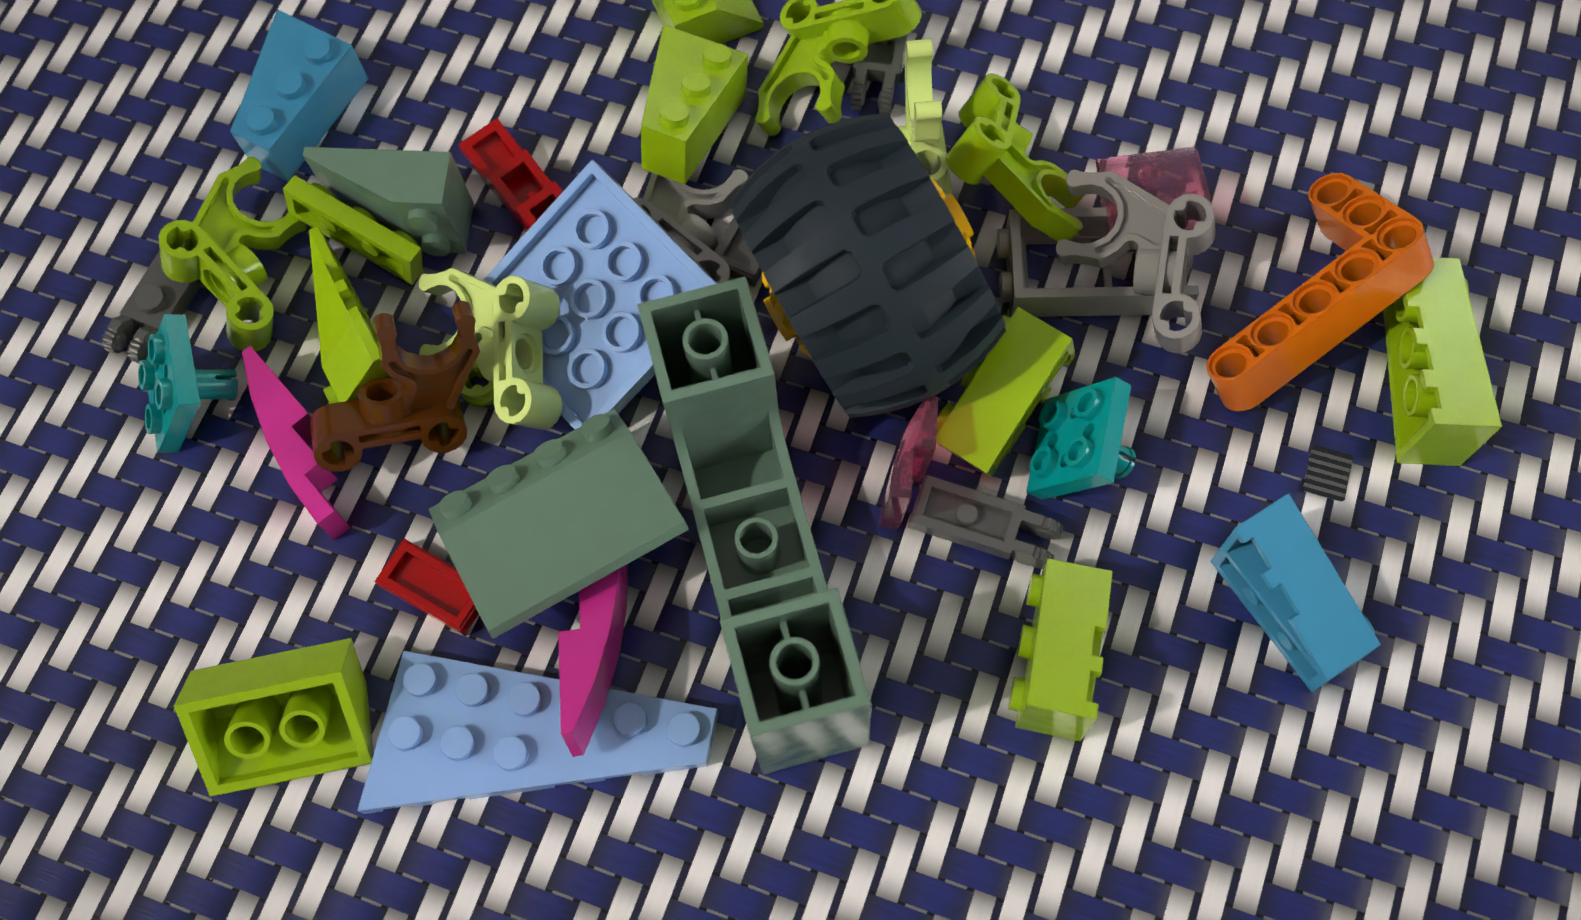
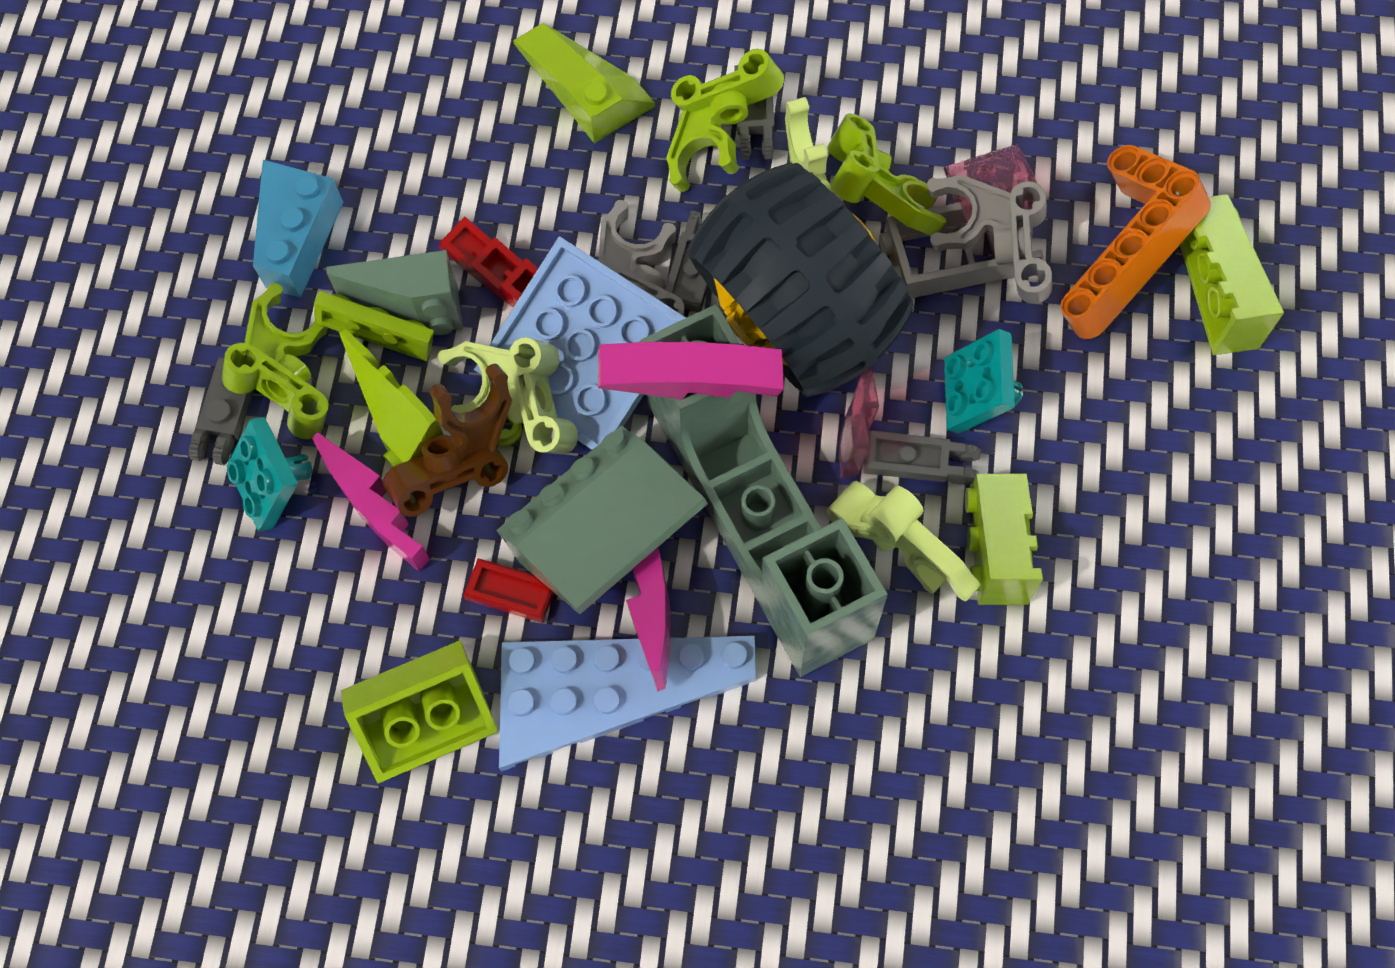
camera: 15 degrees left, 0 degrees up
lime wedge [641,24,748,185] -> none
lime wedge [933,307,1075,478] -> none
dark azure wedge [1210,493,1381,692] -> none
sticker [1303,446,1353,502] -> none
none -> dark pink slope [598,342,784,399]
none -> yellowish green piece [826,481,981,601]

